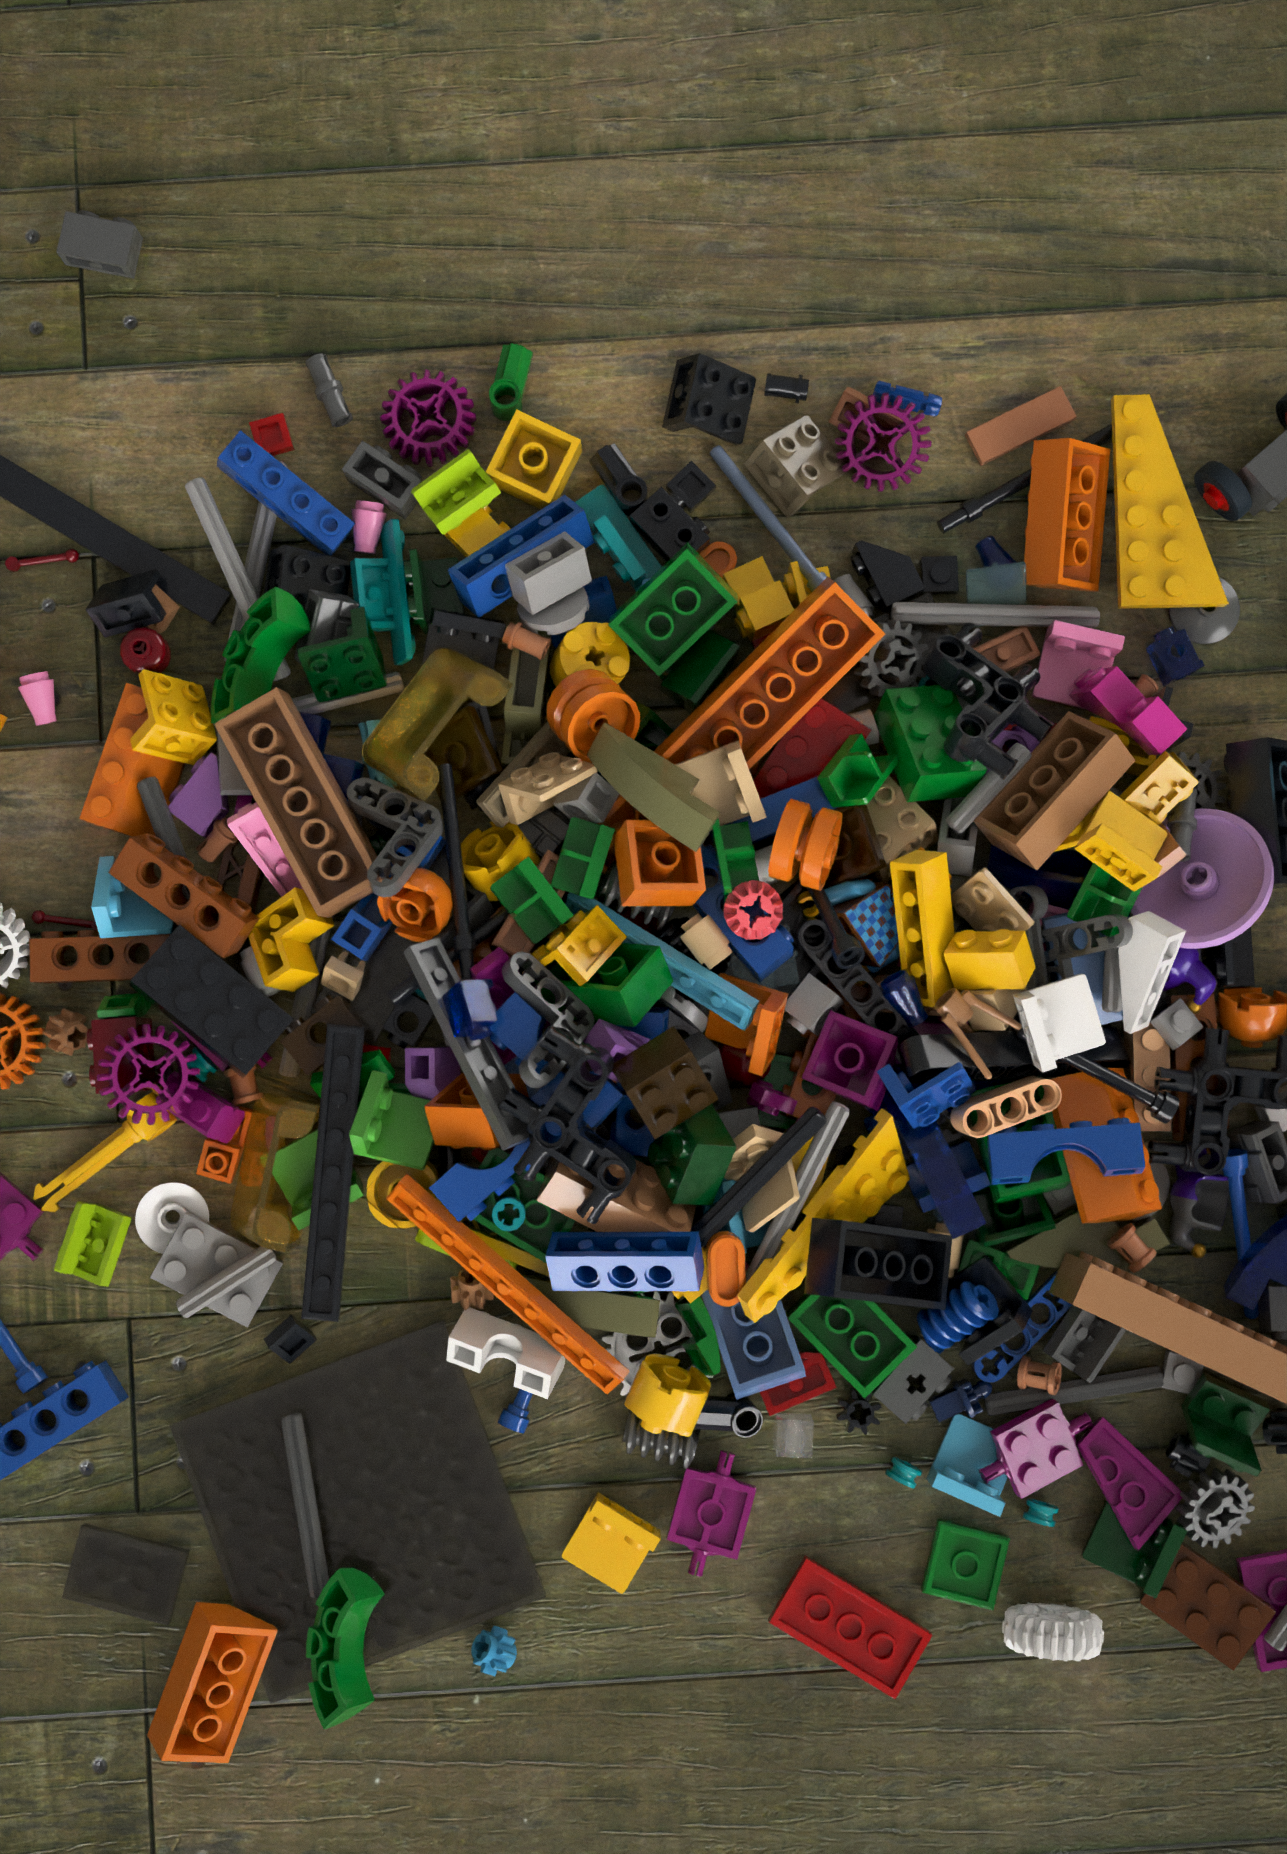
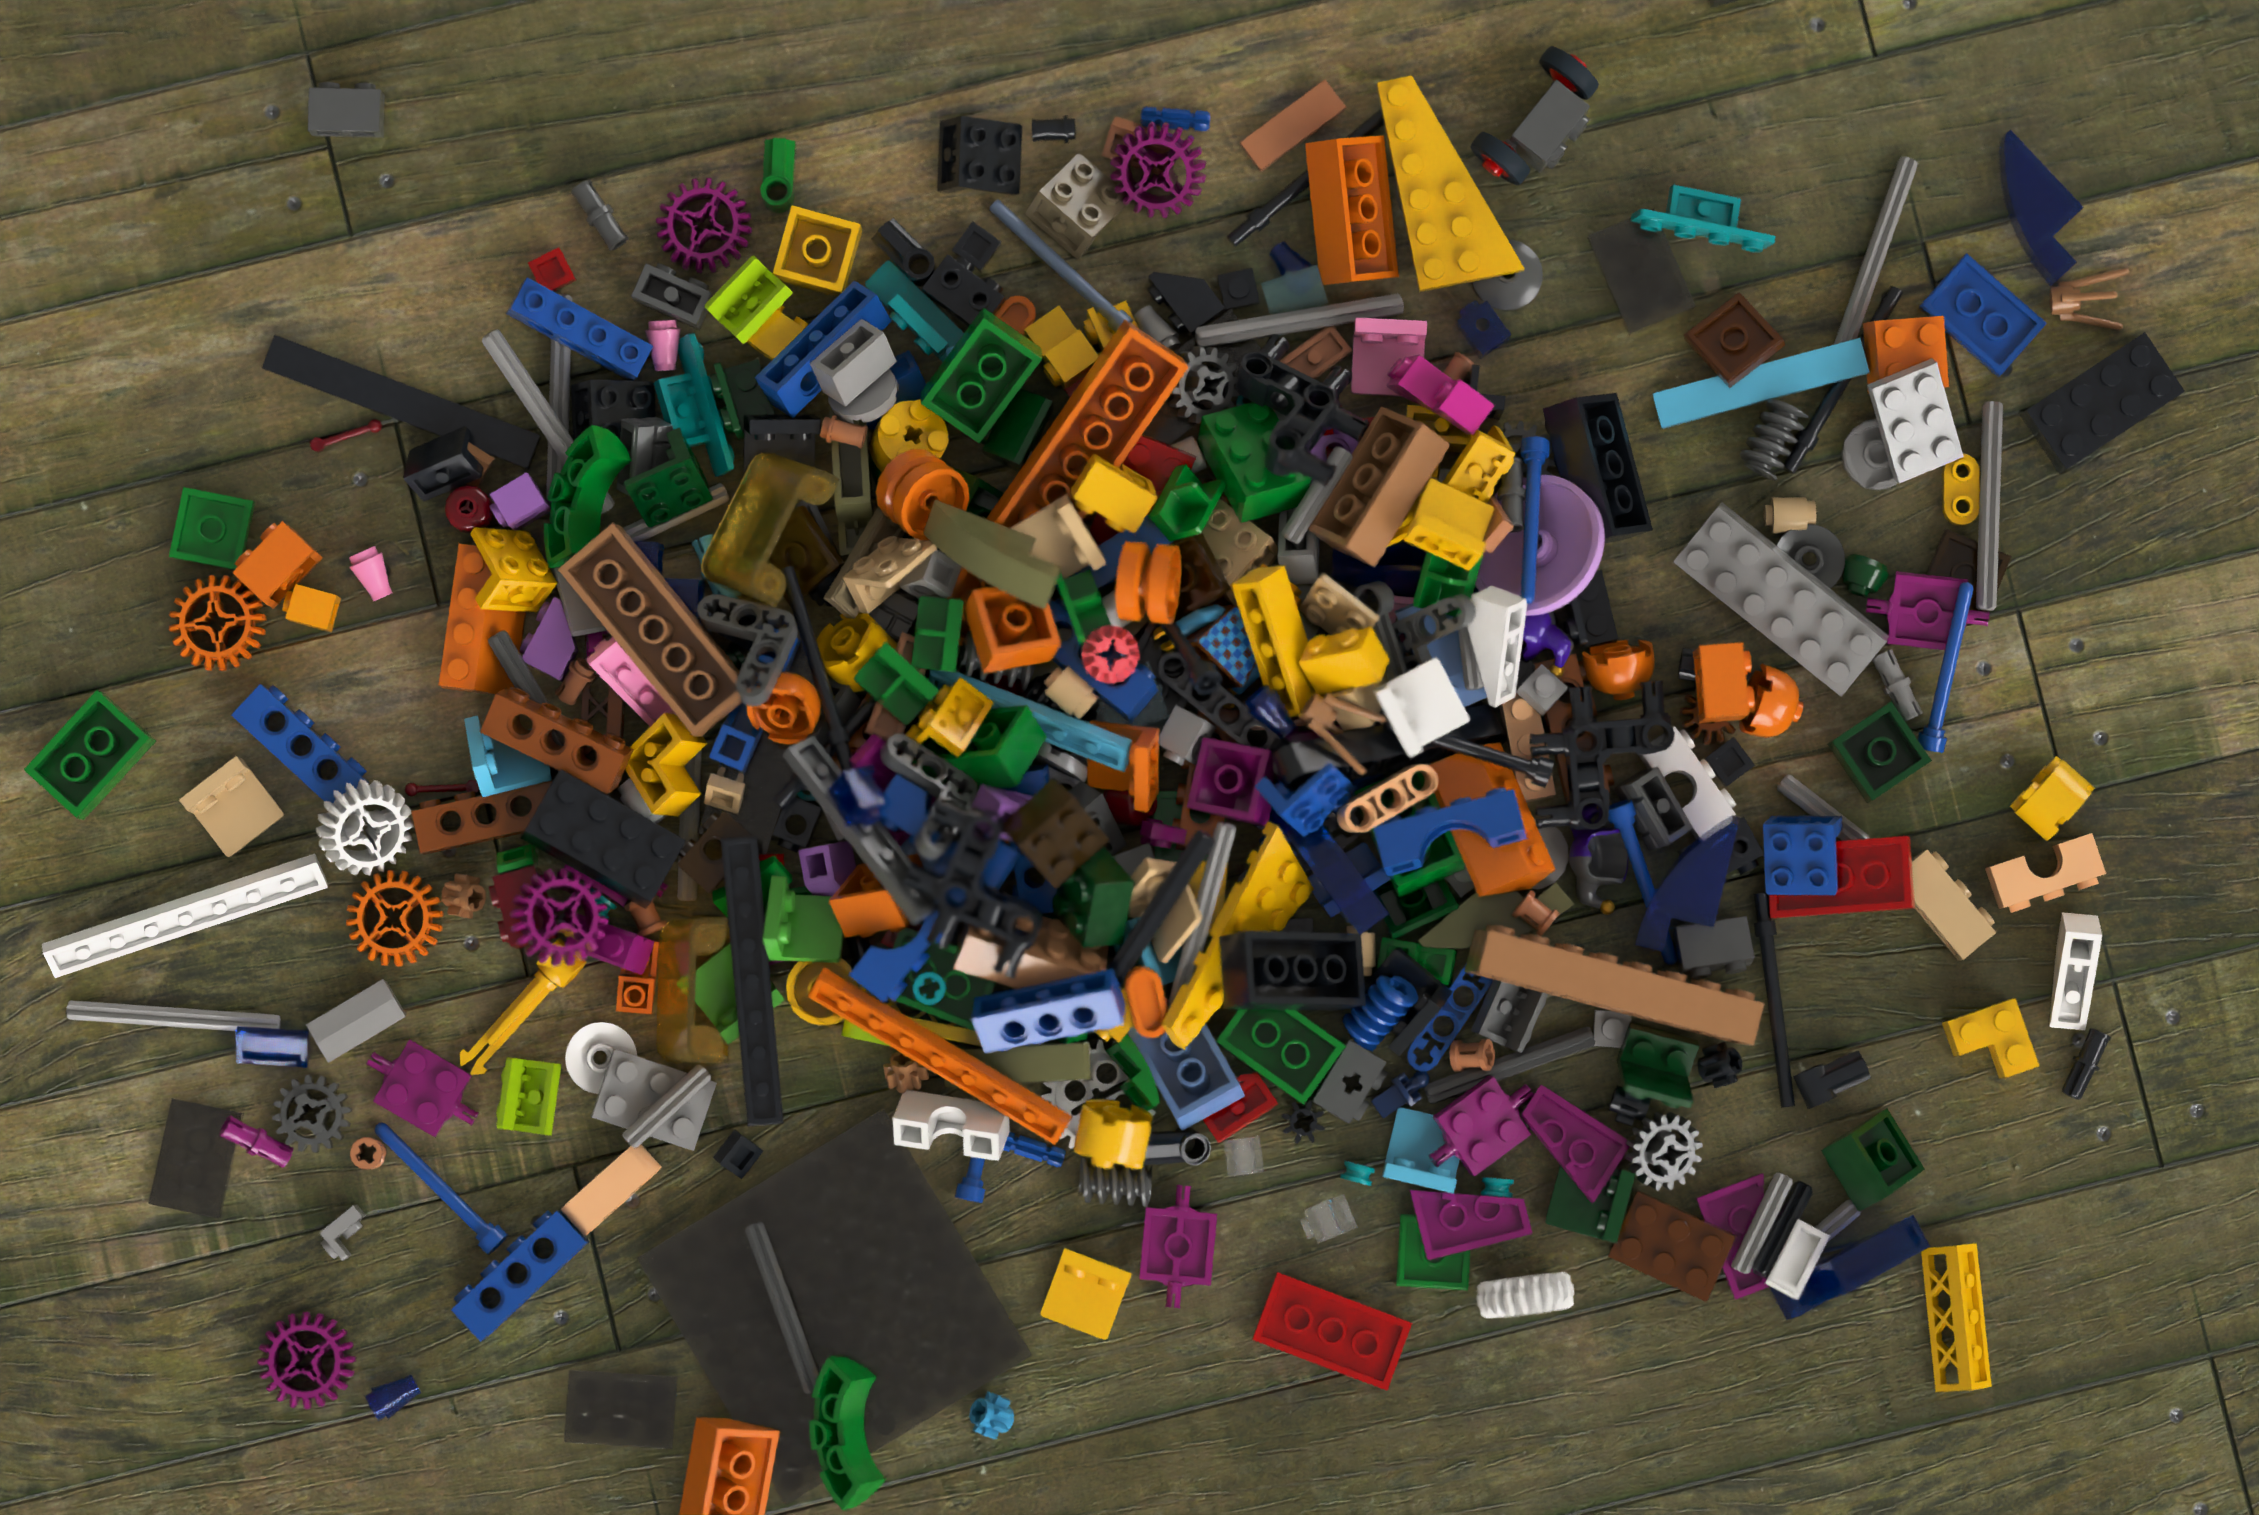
camera: 10 degrees left, 0 degrees up
none -> medium lavender brick [489,472,551,530]
none -> light nougat beam [560,1144,662,1237]
none -> blue axle [1003,1132,1066,1167]
none -> yellow brick [1071,453,1157,534]
none -> clear brick [1300,1193,1358,1244]
none -> magenta wing [1409,1190,1532,1260]
none -> blue piece [1520,436,1550,604]

